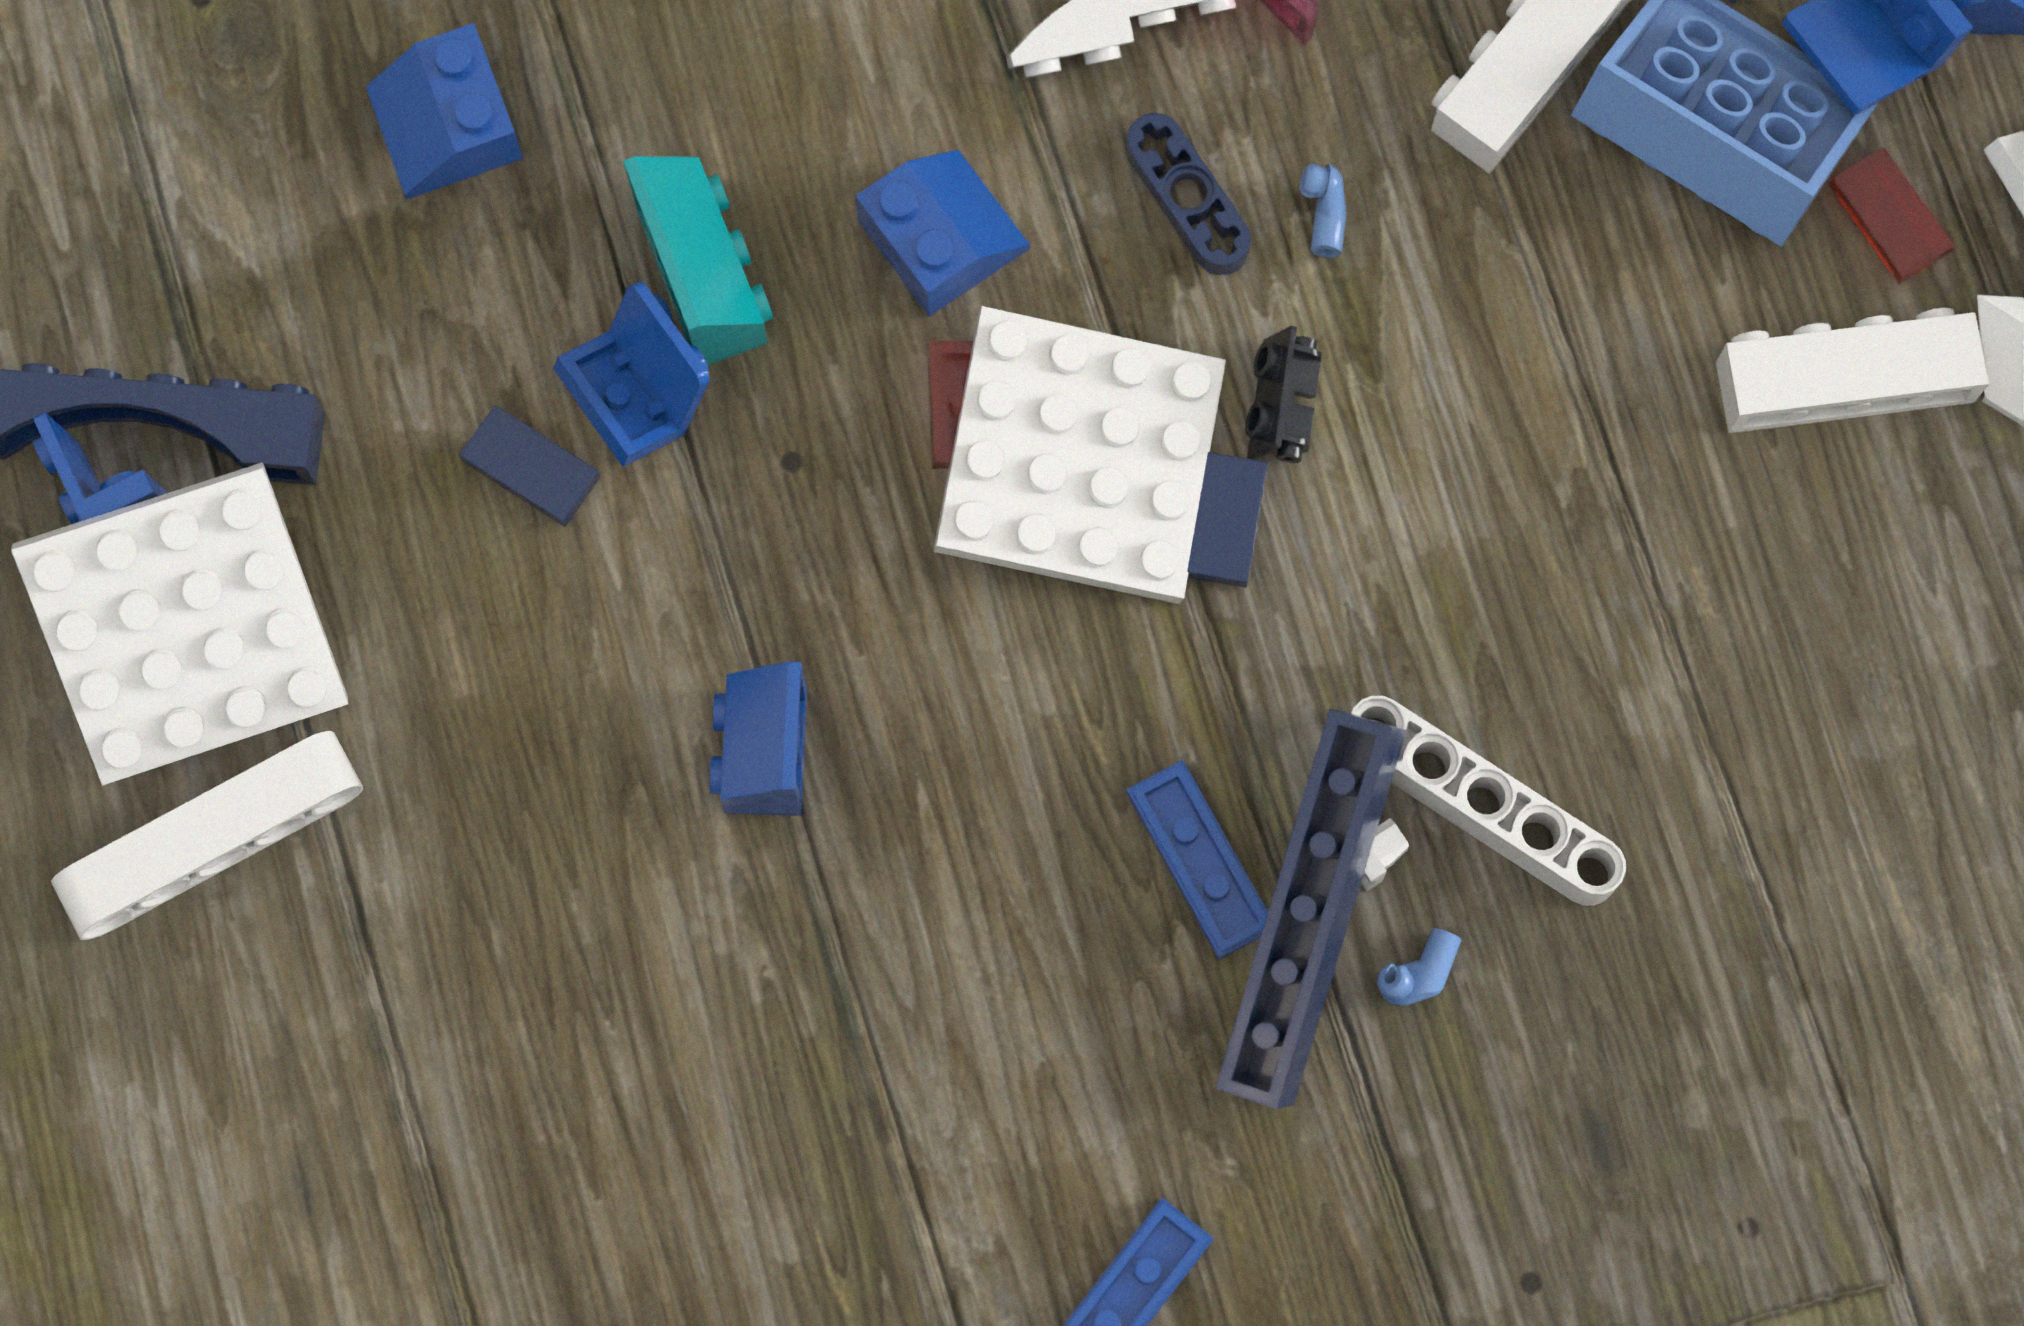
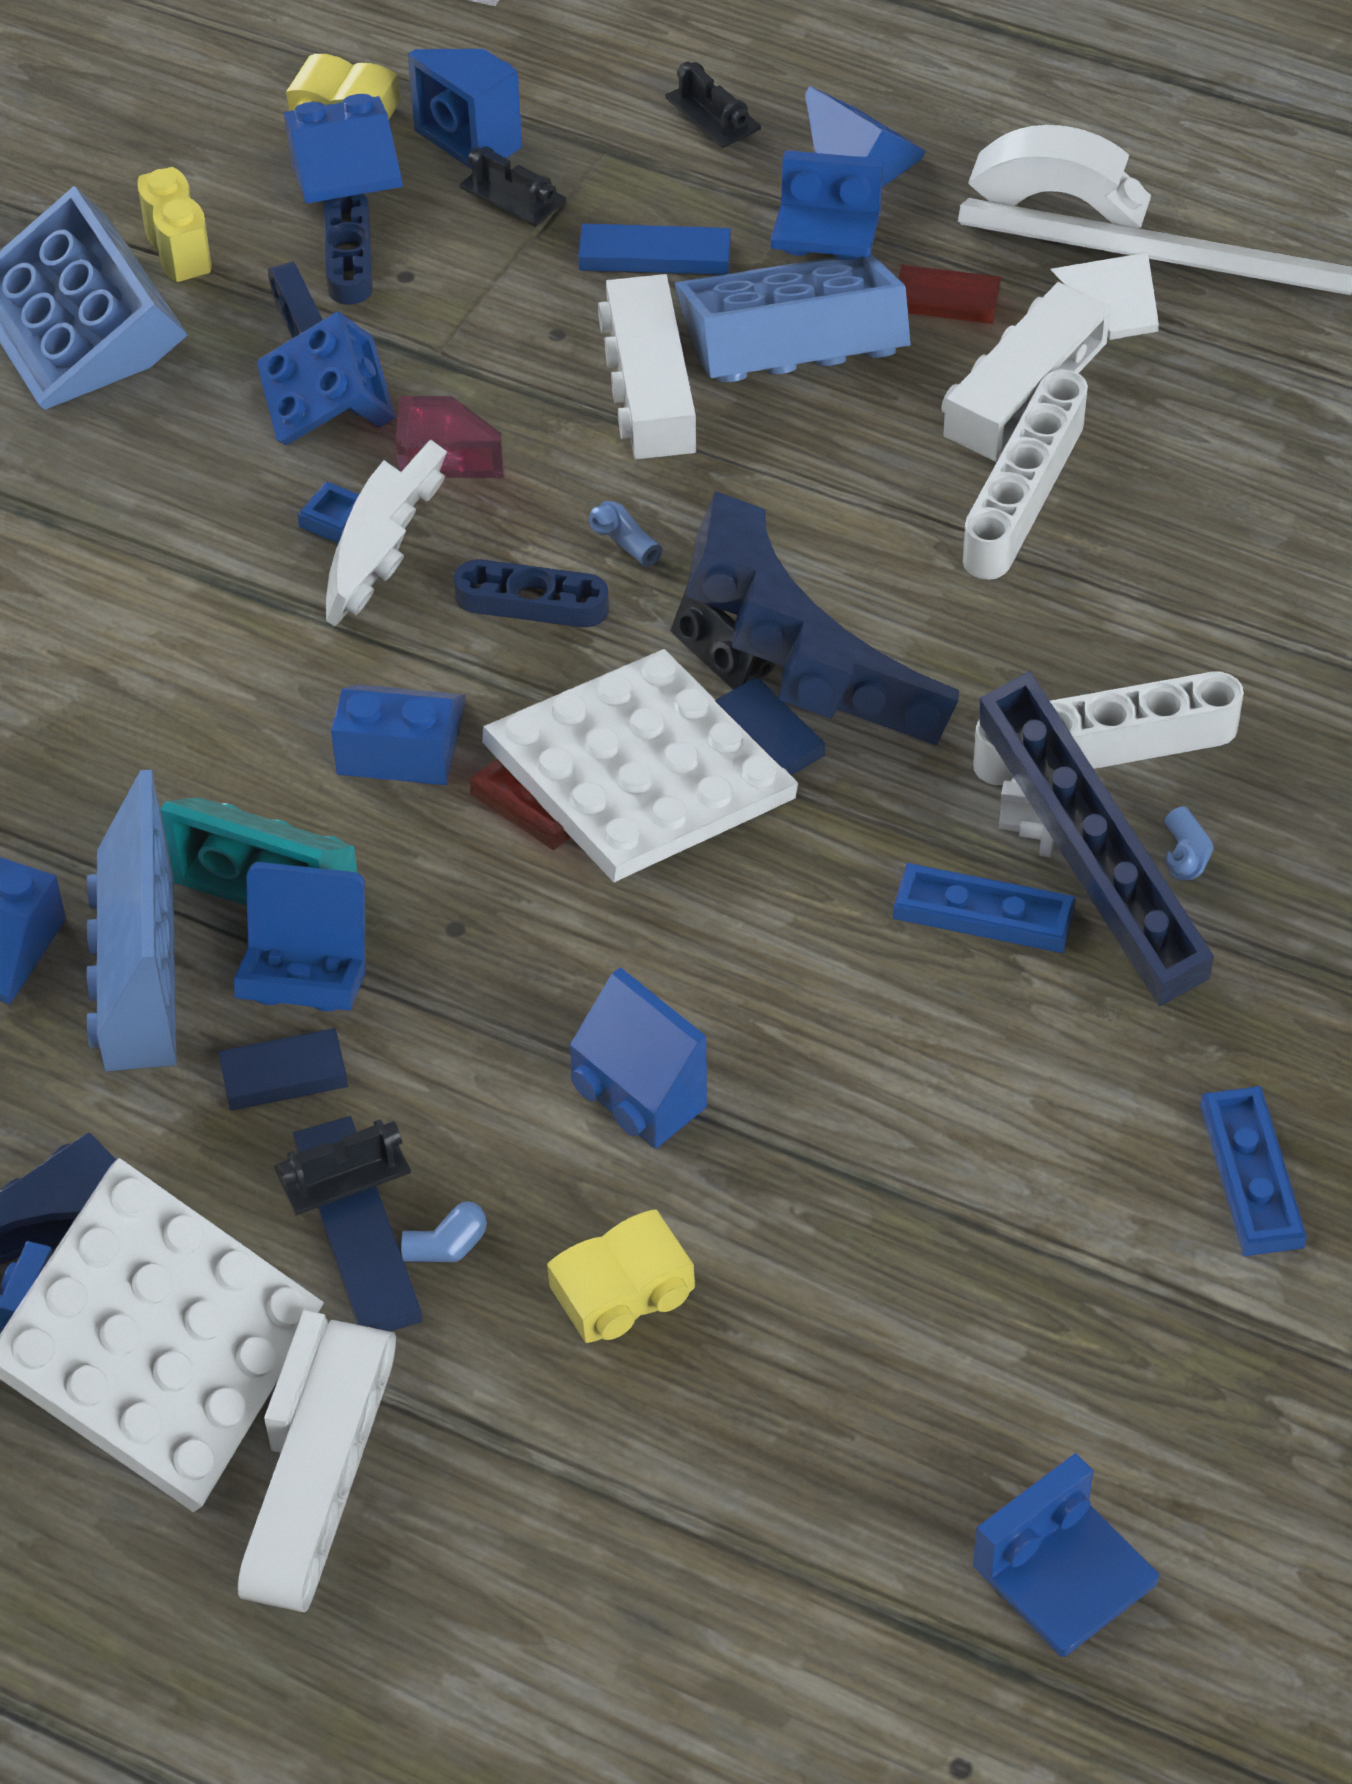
camera: 45 degrees left, 25 degrees down
none -> medium blue slope [87,770,177,1071]
none -> white tile [264,1310,328,1453]
none -> black hinge [274,1119,411,1216]
none -> dark blue tile [293,1116,422,1331]
none -> medium blue arm [401,1201,487,1262]
none -> light yellow brick [547,1210,695,1343]
none -> dark blue arch [686,491,959,745]
none -> white beam [963,369,1088,580]

